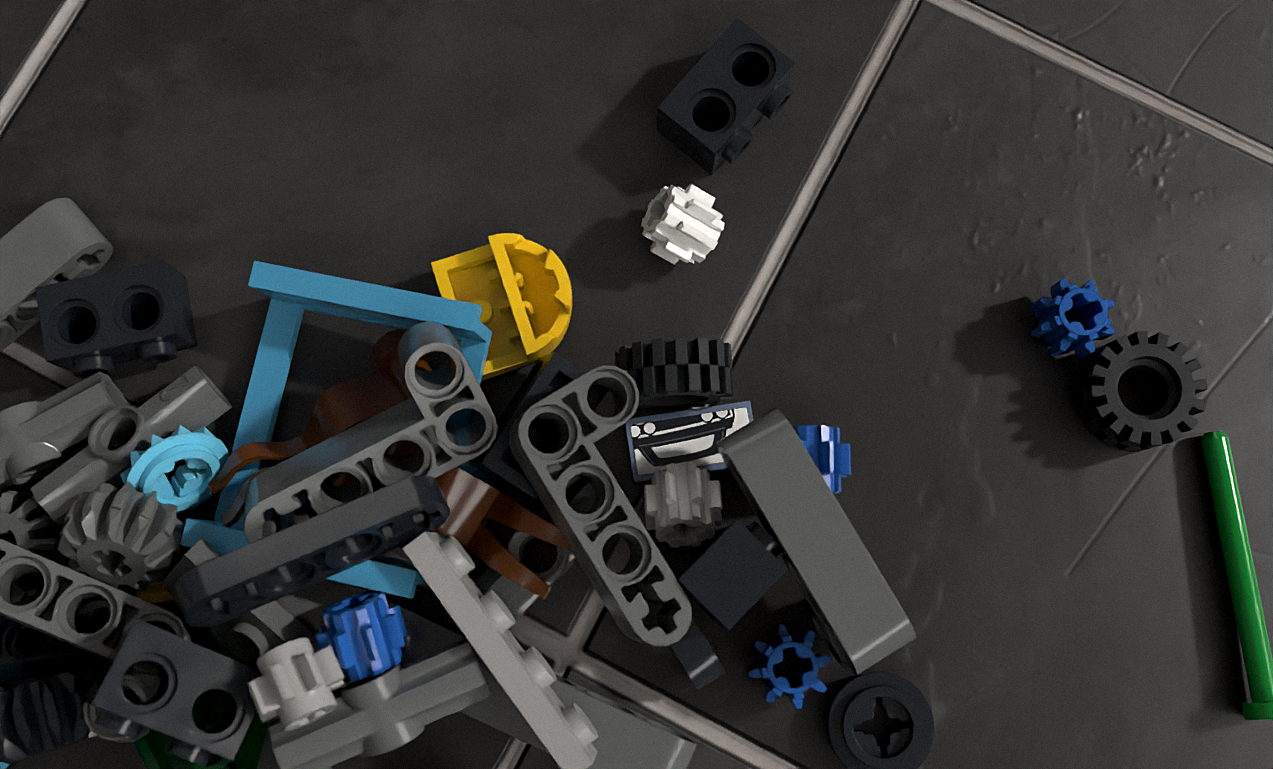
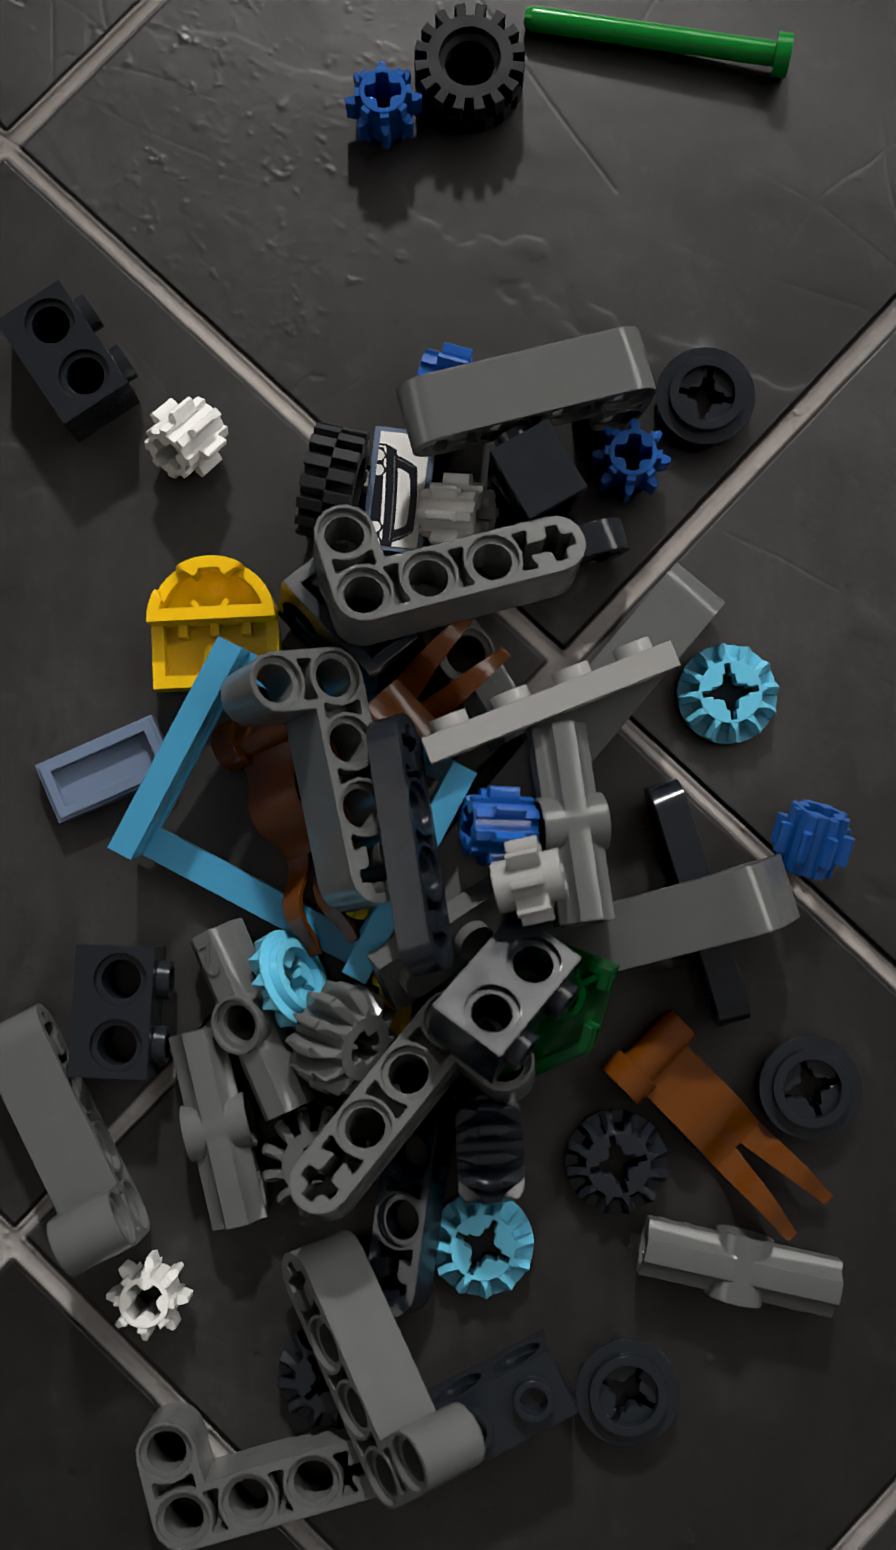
camera: 75 degrees left, 5 degrees up
none -> sand blue tile [35,715,164,824]

